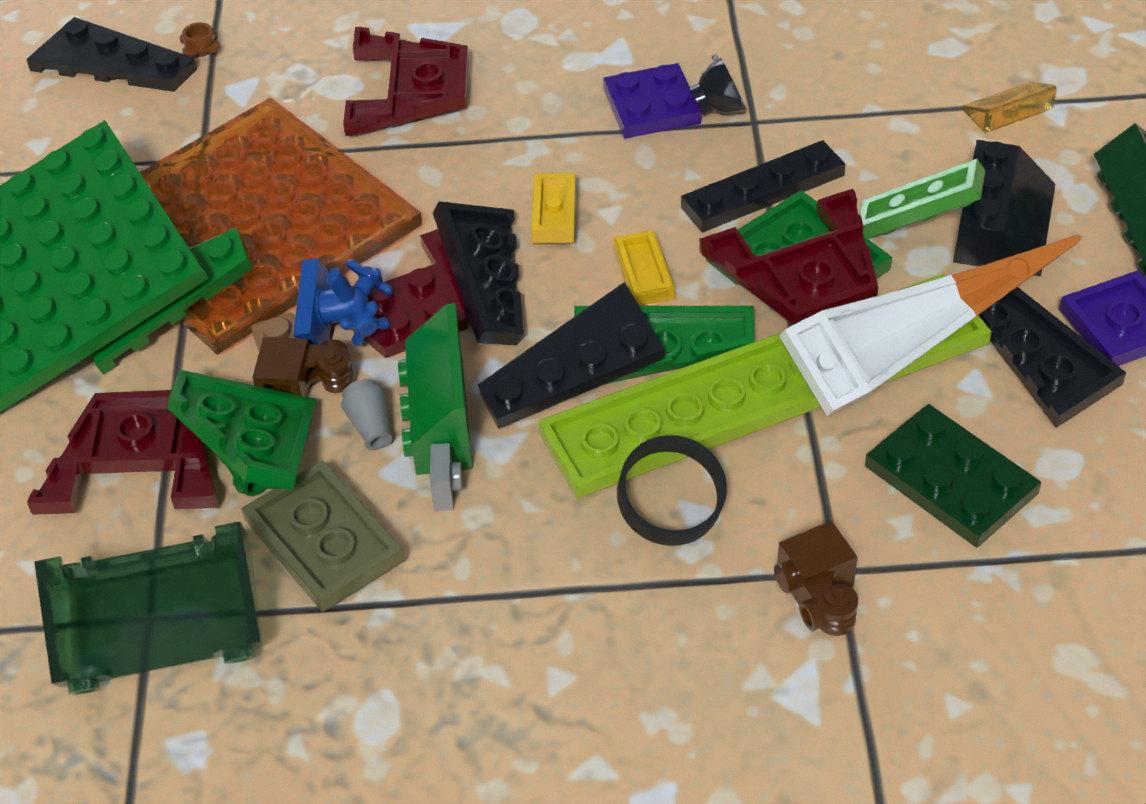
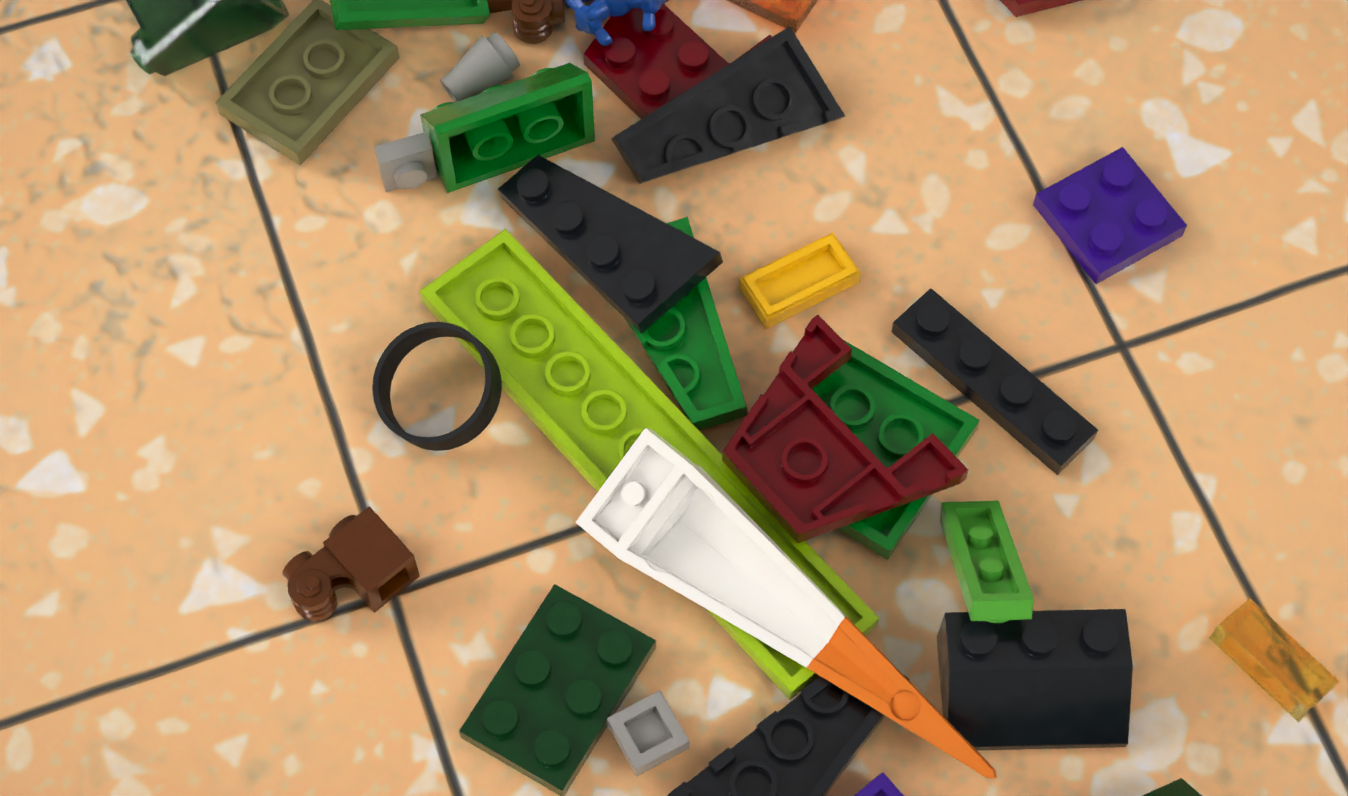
camera: 70 degrees right, 15 degrees up
yellow plate [531,173,576,243] -> none
black piece [690,54,747,116] -> none
none -> light grey plate [607,690,690,777]

